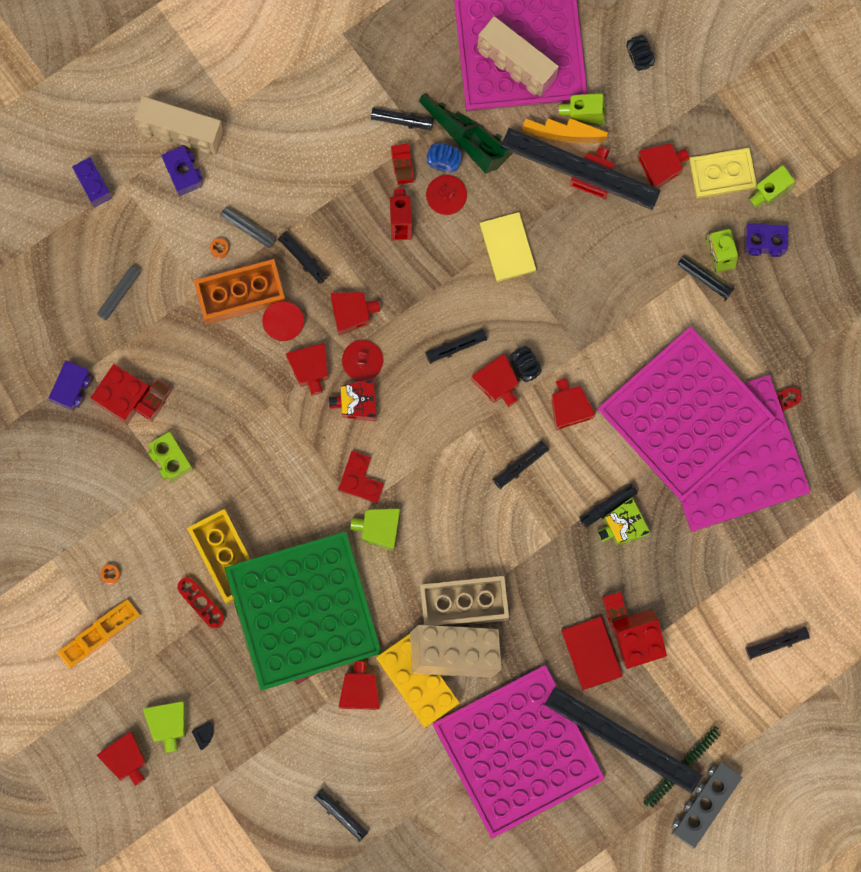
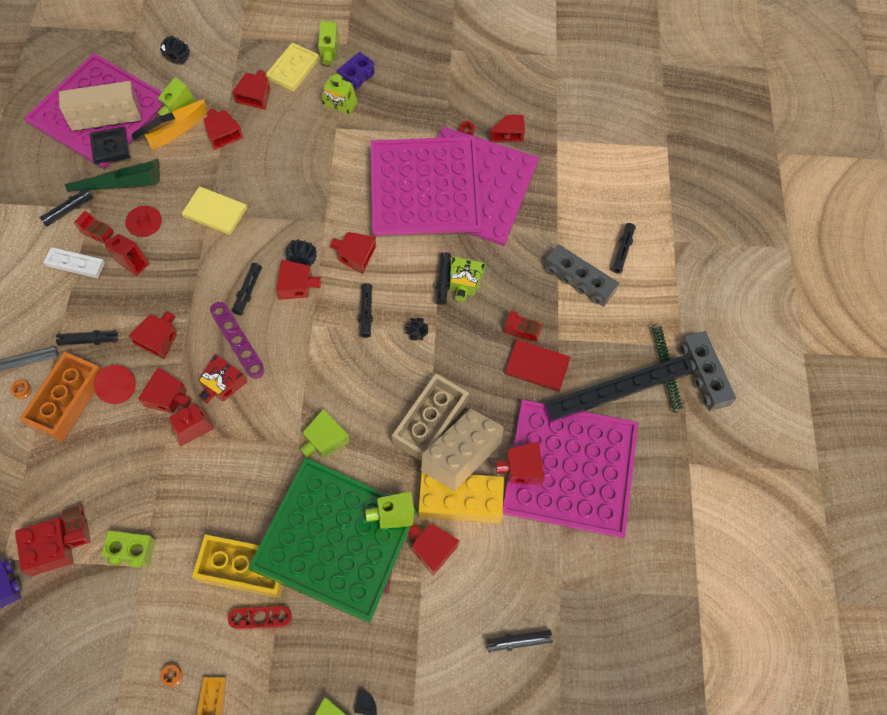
camera: 50 degrees left, 15 degrees down
red plate [338,451,384,504] -> none
red piece [342,340,383,381] -> none
blue gear [426,143,462,173] -> none
black tile [500,128,661,211] -> none
red brick [612,609,667,669] -> none
black axle [678,256,735,302] -> none
none -> white plate [43,247,105,279]
none -> black tile [89,126,130,164]
none -> black tile [131,113,175,140]
none -> red torso [169,404,215,447]
none -> magenta beam [210,302,265,379]
none -> lime torso [365,492,414,529]
none -> black gear [405,317,428,341]
none -> red slope [490,114,525,142]
none -> red torso [495,442,545,485]
none -> dark grey brick [544,244,619,307]

